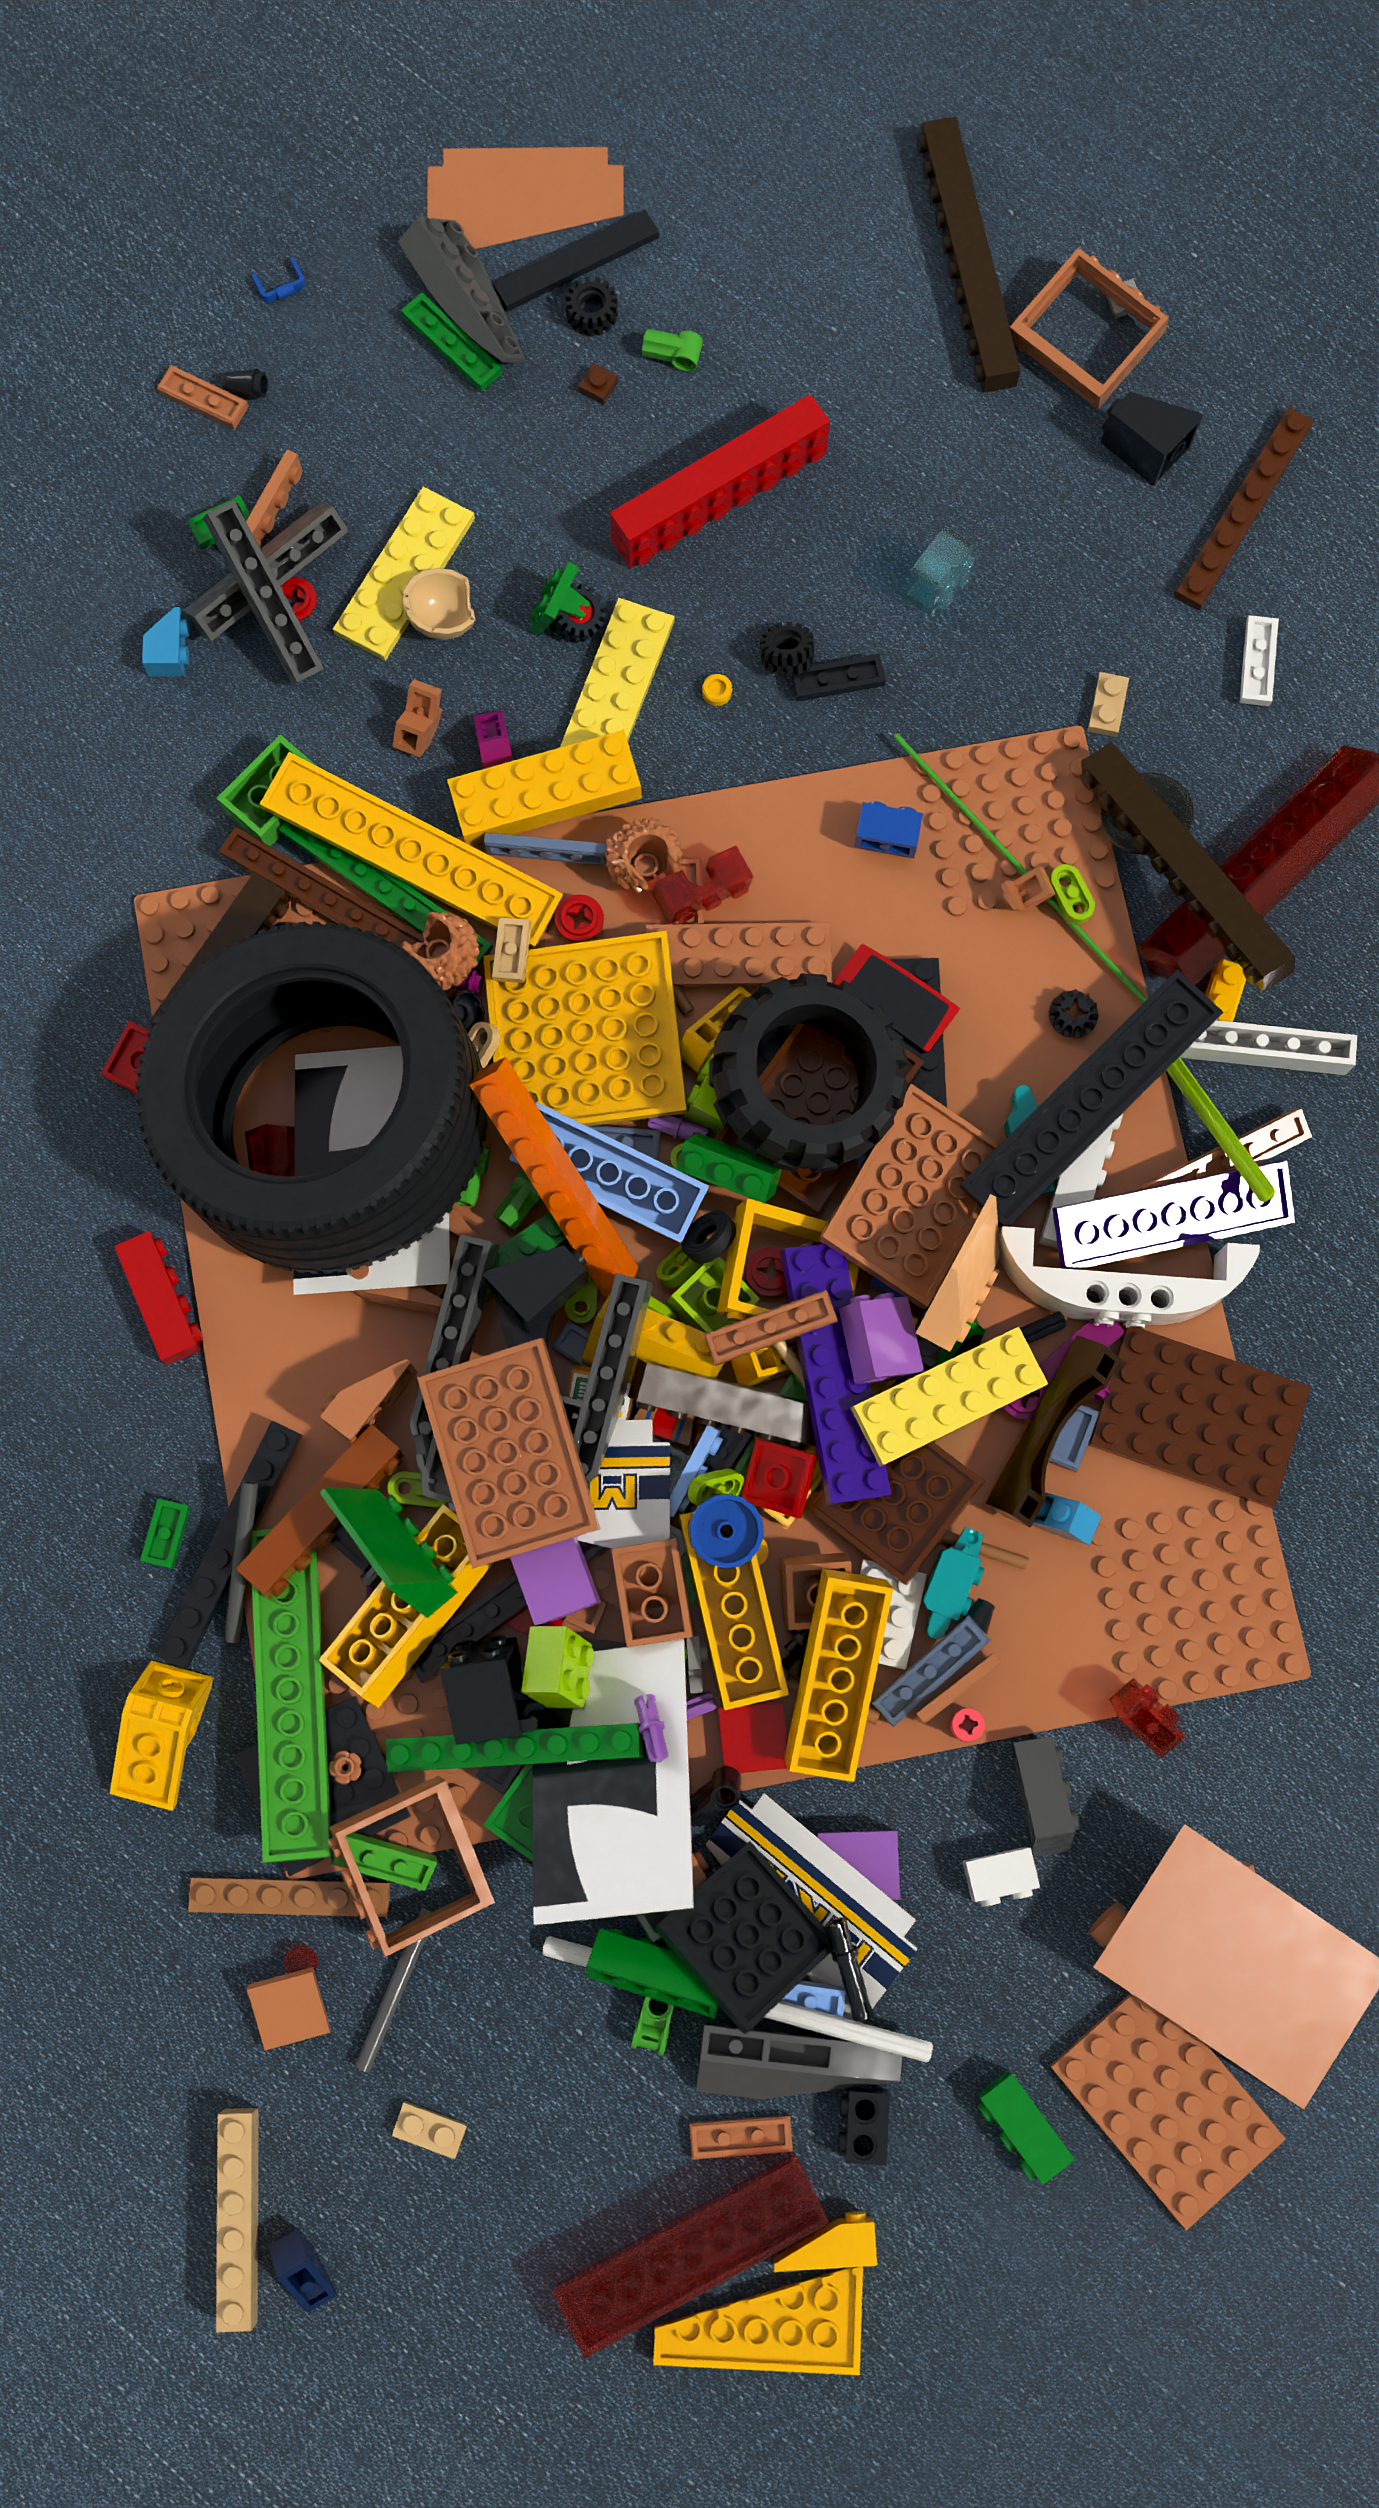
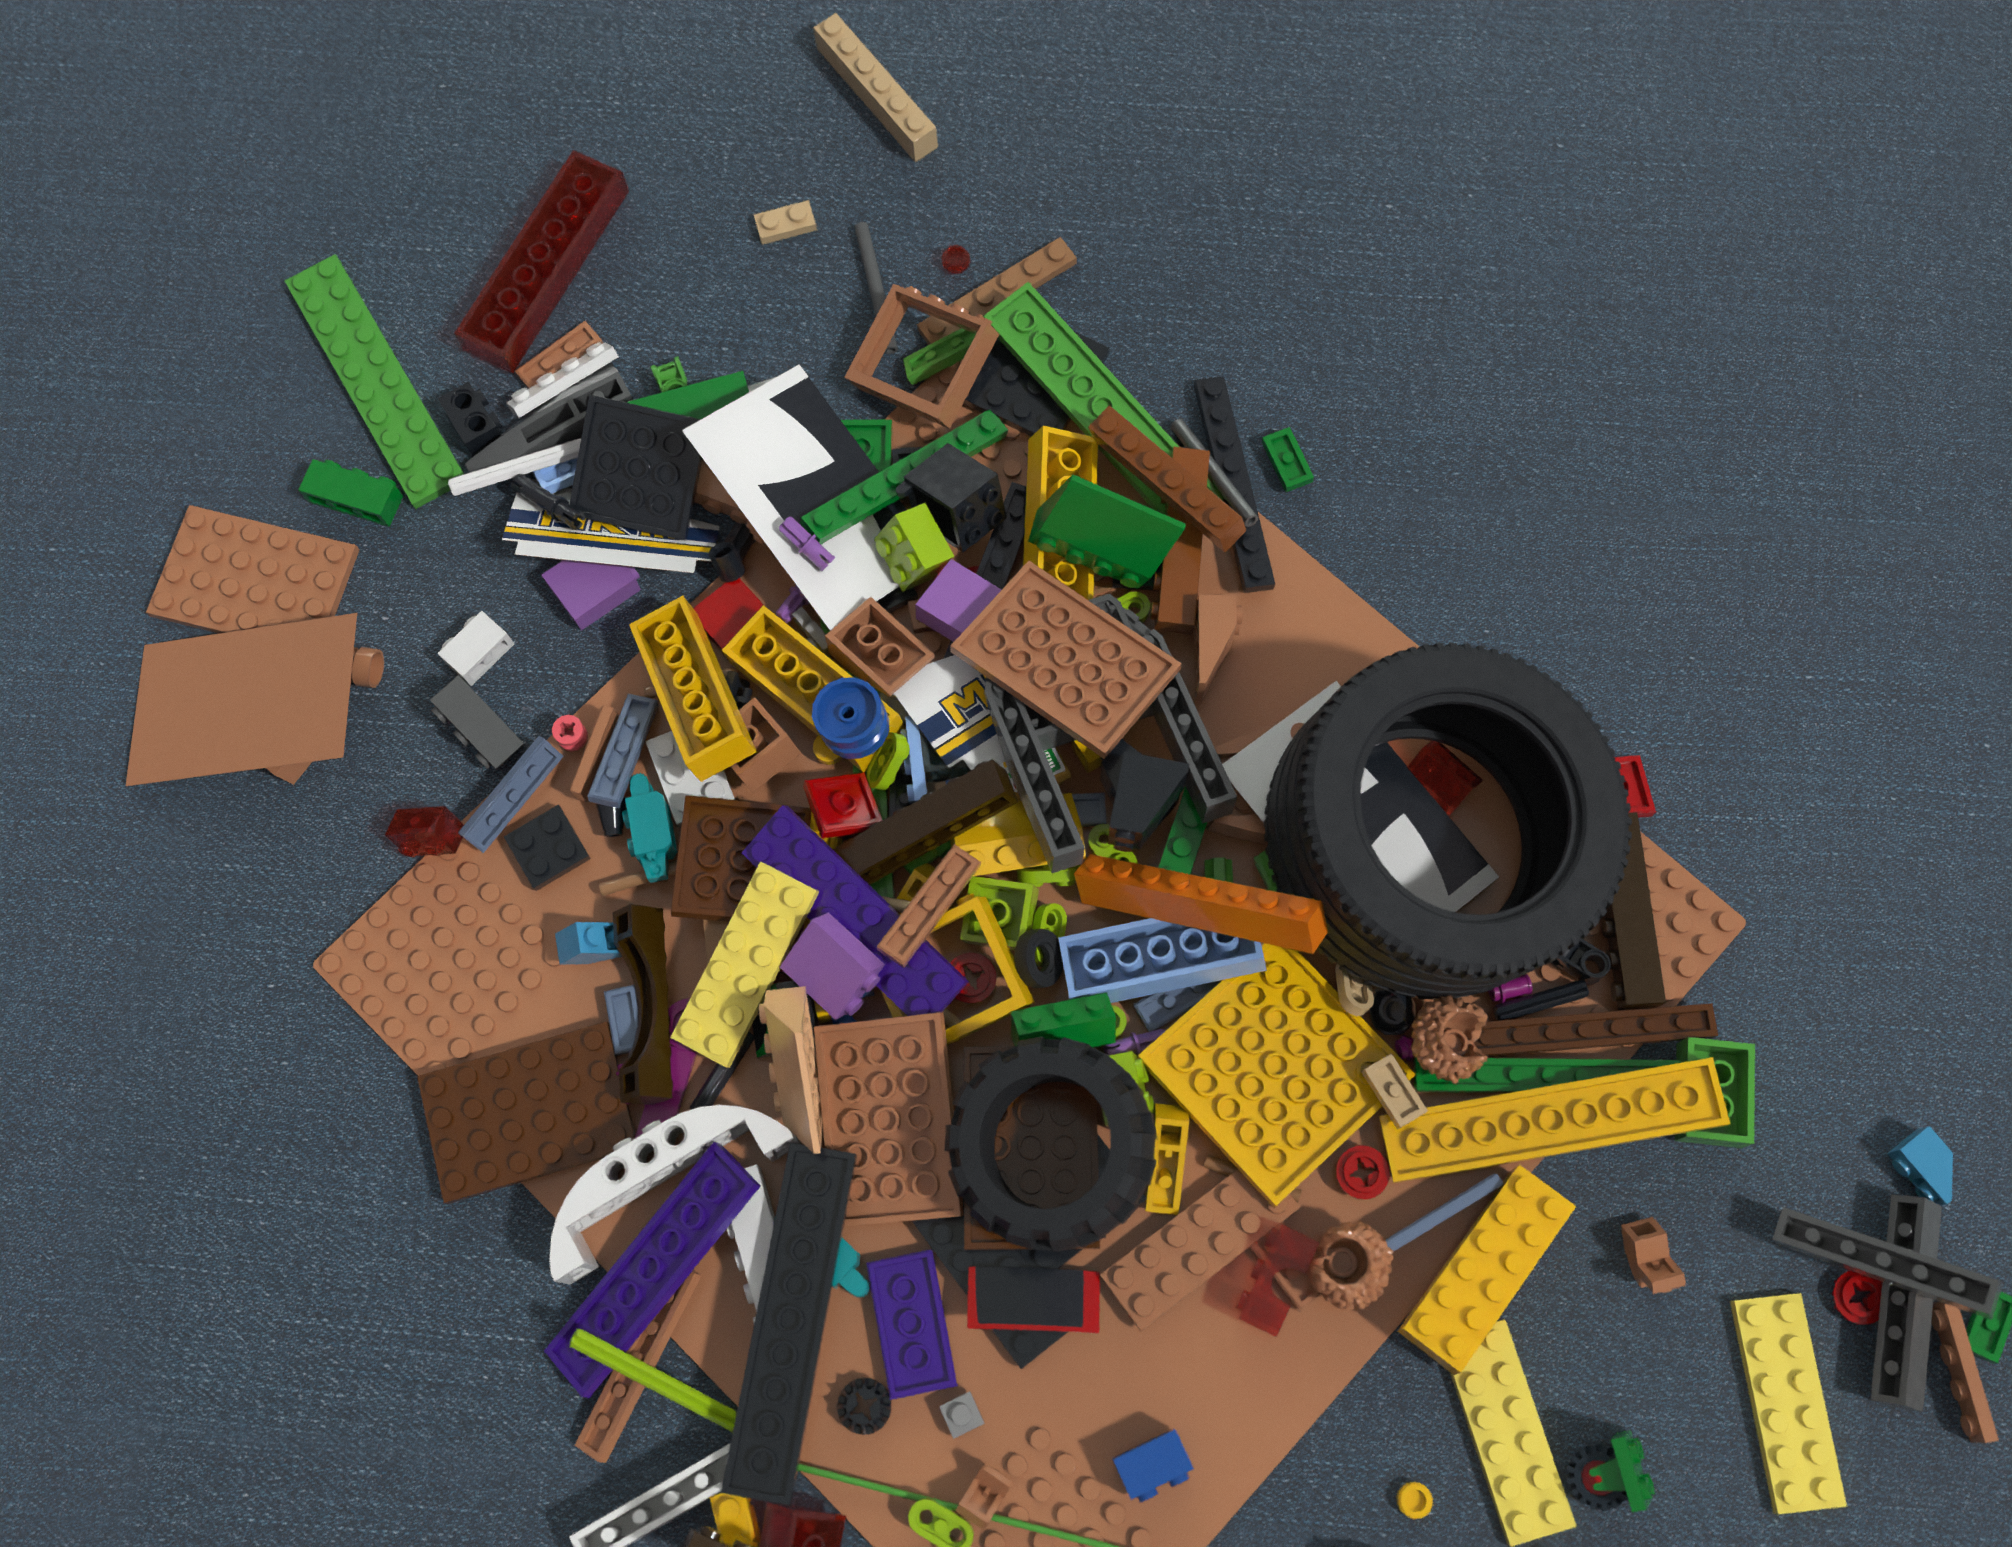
camera: 150 degrees right, 5 degrees down
yellow bracket [110,1660,213,1811] -> none
red brick [114,1231,203,1365] -> none
nougat tile [247,1967,331,2051] -> none
dark blue slope [268,2228,337,2313] -> none
nougat plate [329,1751,362,1784] -> none
tan cylinder [403,568,475,640] -> none
magenta arch [473,710,513,769] -> none
yellow wing [653,2267,863,2375] -> none
yellow slope [773,2211,877,2272] -> none
none -> bright green plate [285,254,464,509]
none -> sand blue tile [458,736,564,853]
none -> black plate [504,804,591,891]
none -> white plate [506,342,619,418]
none -> dark purple tile [866,1249,958,1400]
none -> light grey plate [939,1391,985,1439]
none -> dark orange brick [1088,405,1247,552]

